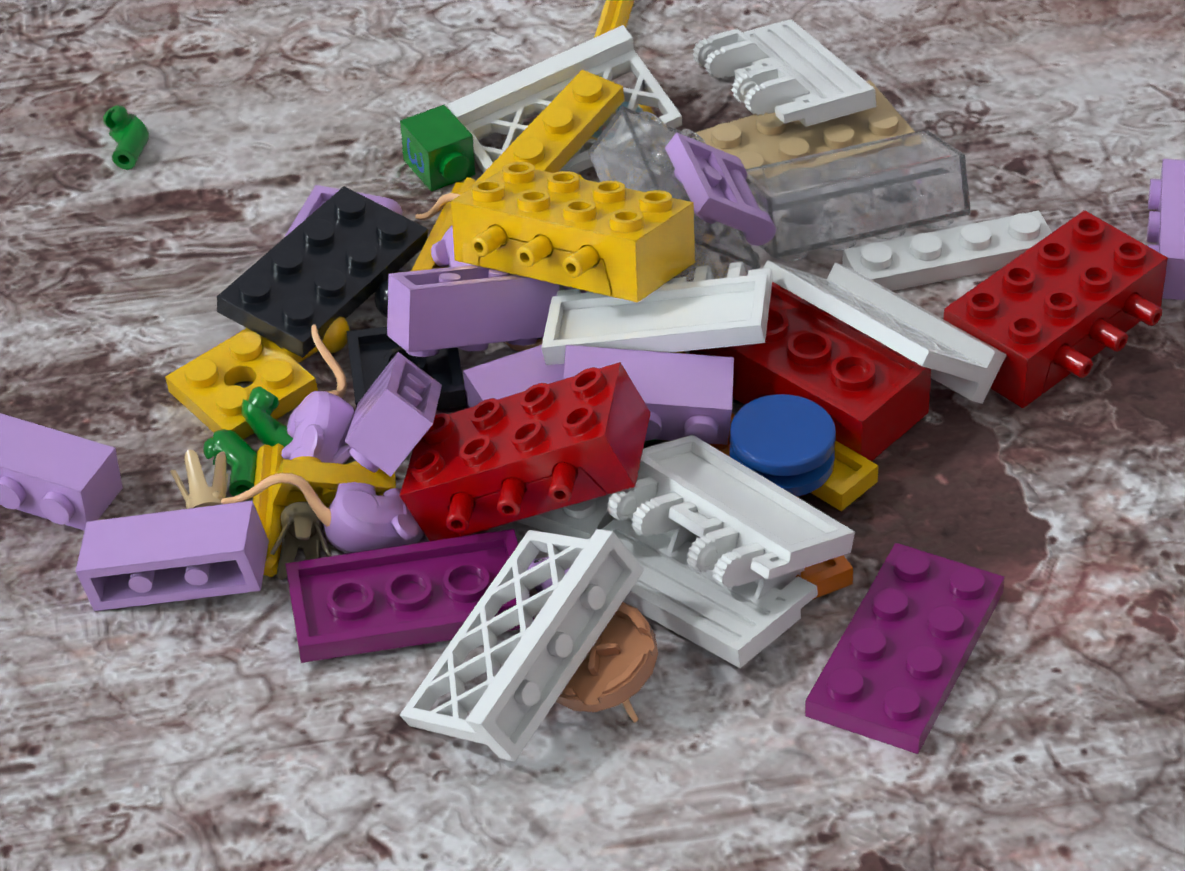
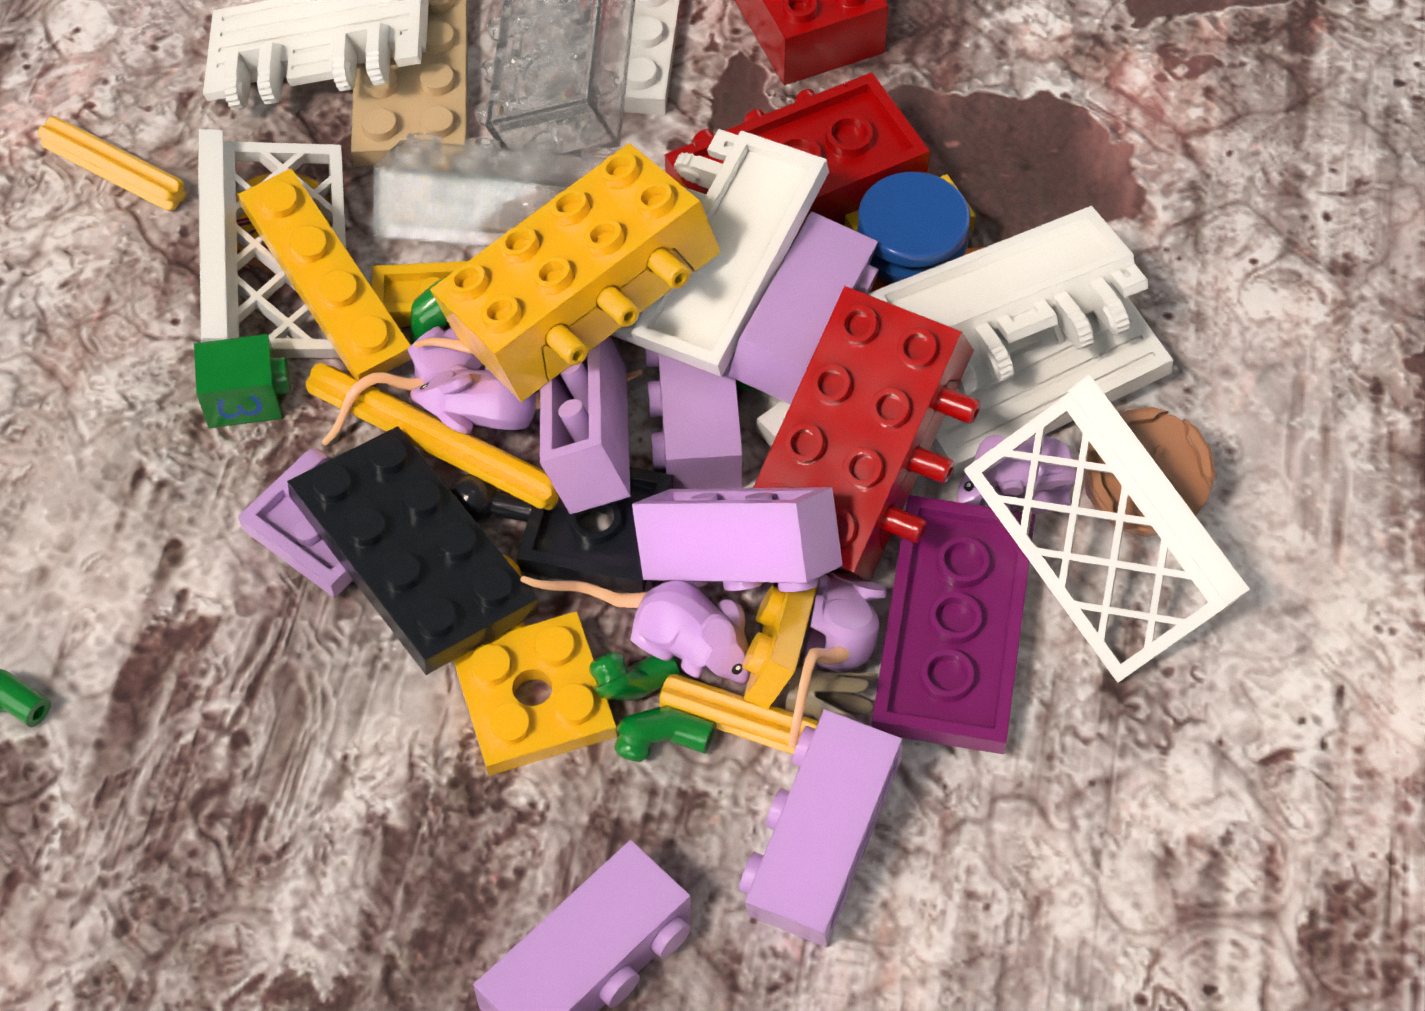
camera: 70 degrees left, 15 degrees up
tan piece [170,450,228,509] -> none
lavender plate [665,132,776,246] -> none
white fence [764,260,1007,404] -> none
magenta plate [805,542,1005,754] -> none

